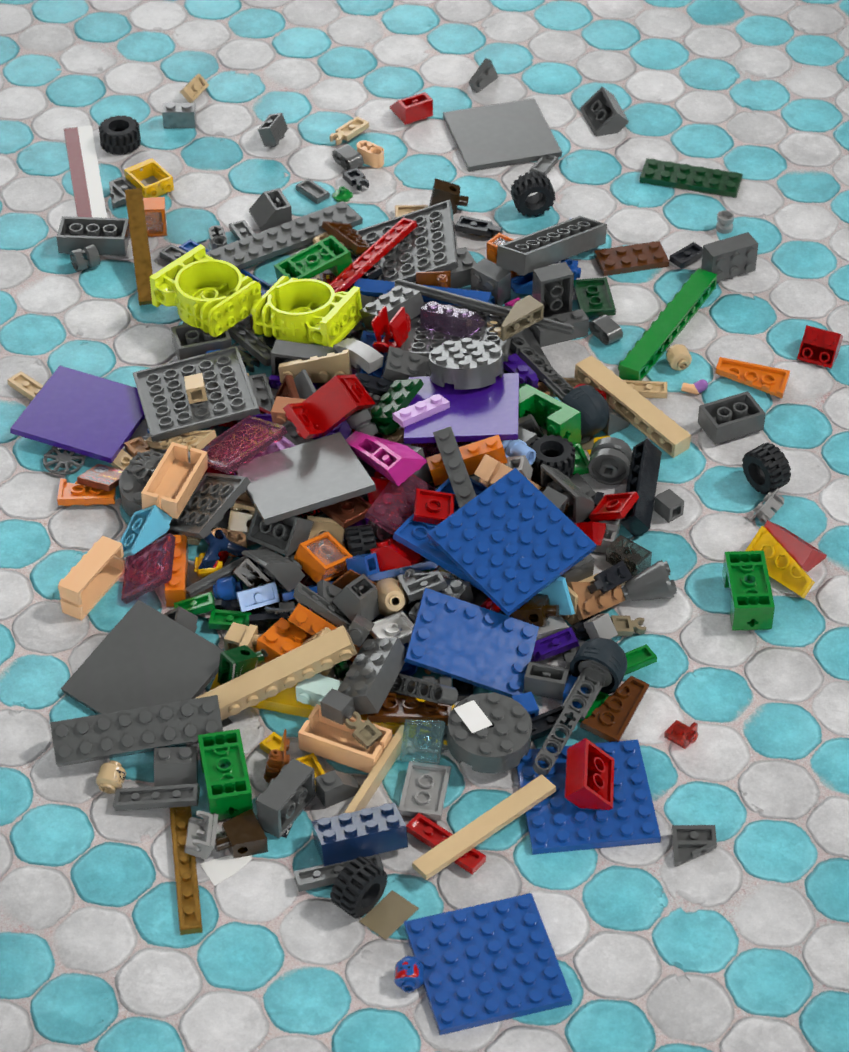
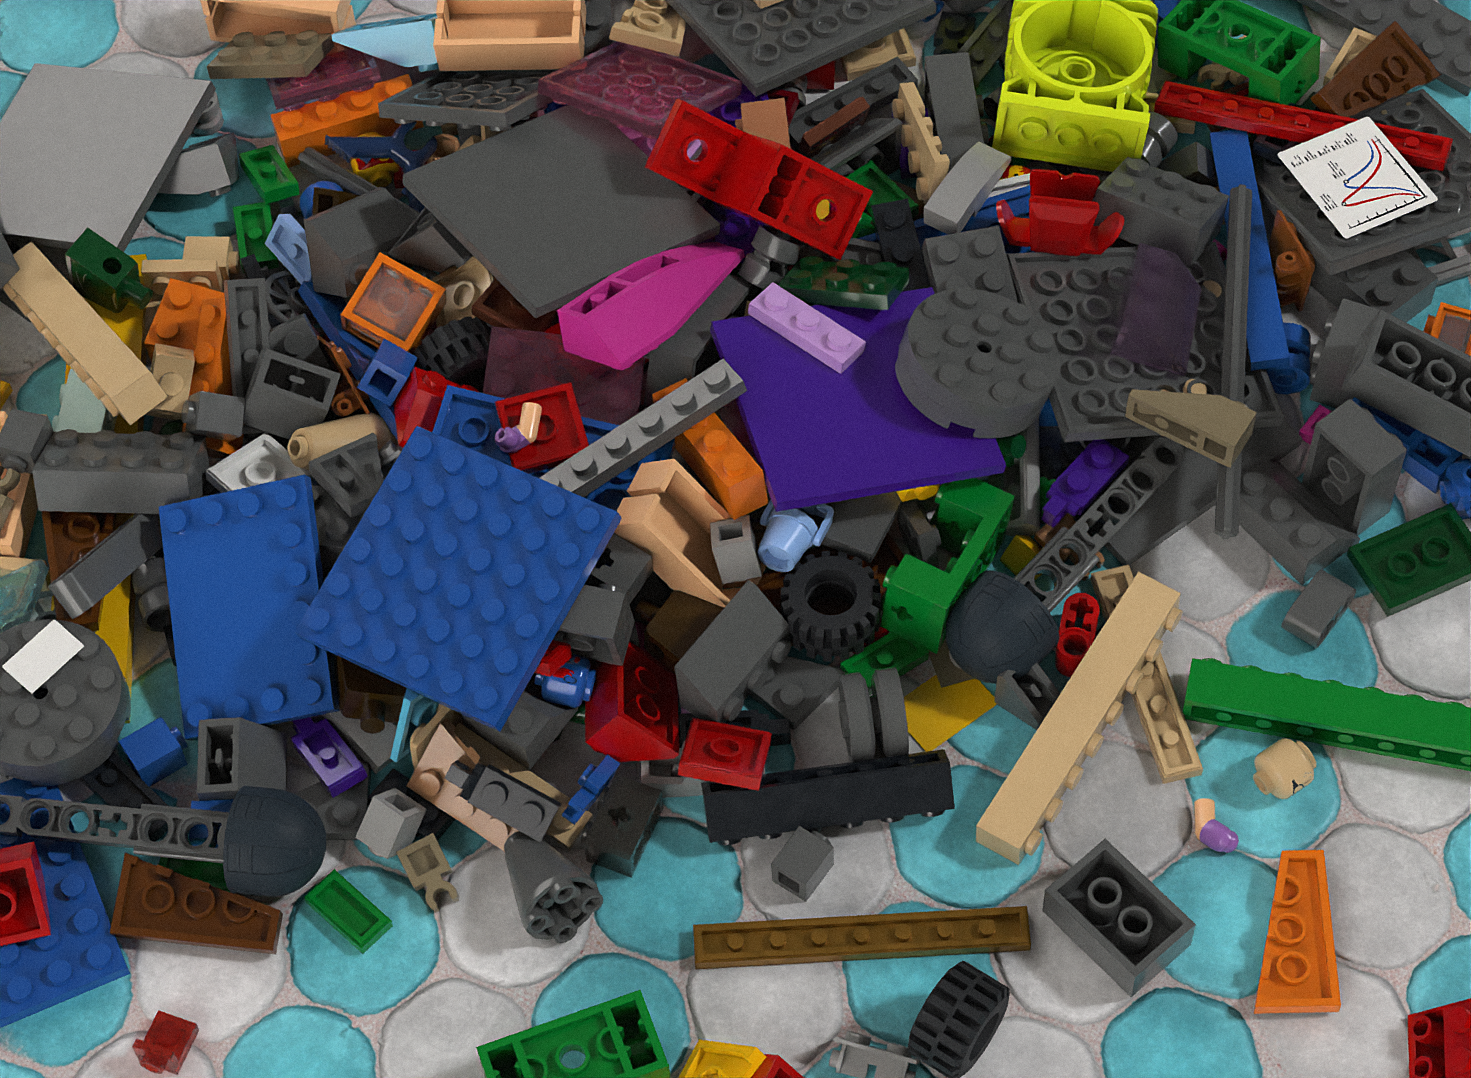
camera: 75 degrees right, 15 degrees up
none -> dark tan plate [207,30,334,79]
none -> arm [495,402,542,453]
none -> blue plate [561,754,620,825]
none -> pearl gold tile [693,906,1031,969]
none -> white sticker [1277,117,1438,239]

